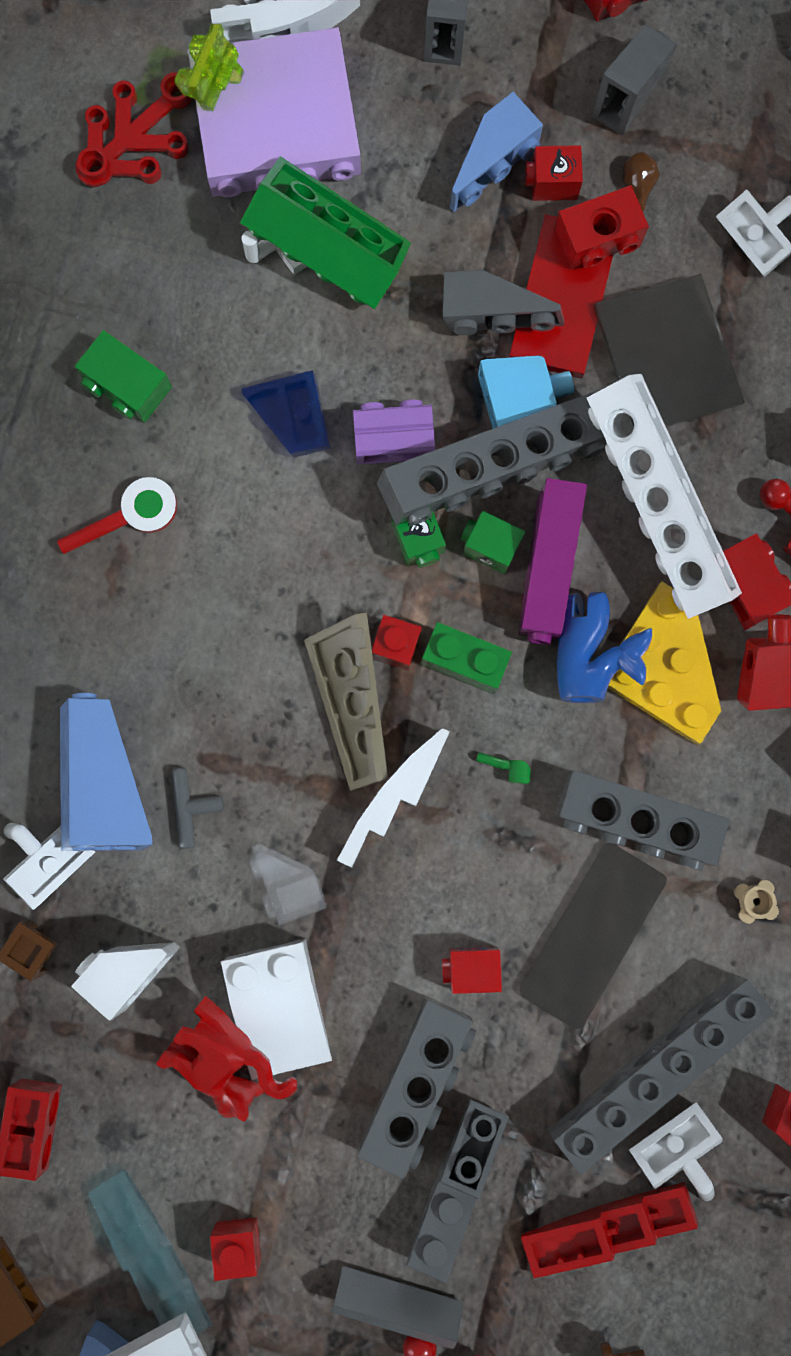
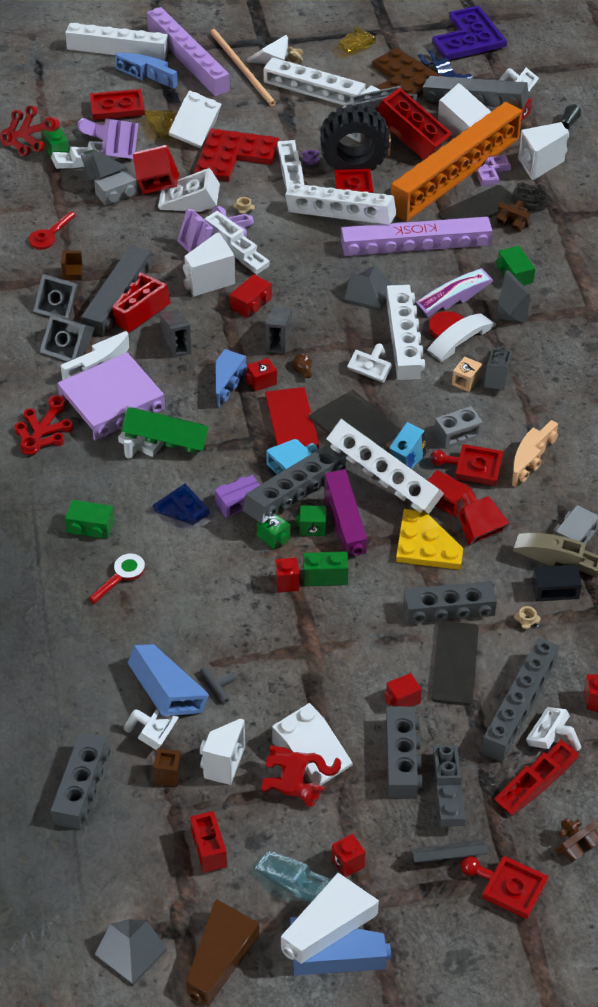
camera: 20 degrees left, 35 degrees down
clear neon green hips [175,23,244,111] -> none
clear slope [249,844,327,925] -> none
dark tan wing [304,613,388,791] -> none
white slope [337,728,449,867] -> none
dark grey slope [443,270,564,335] -> none
green hand [476,752,531,784] -> none
red brick [554,185,649,270] -> none
blue piece [557,592,652,703] -> none
none -> medium azure torso [386,422,426,469]

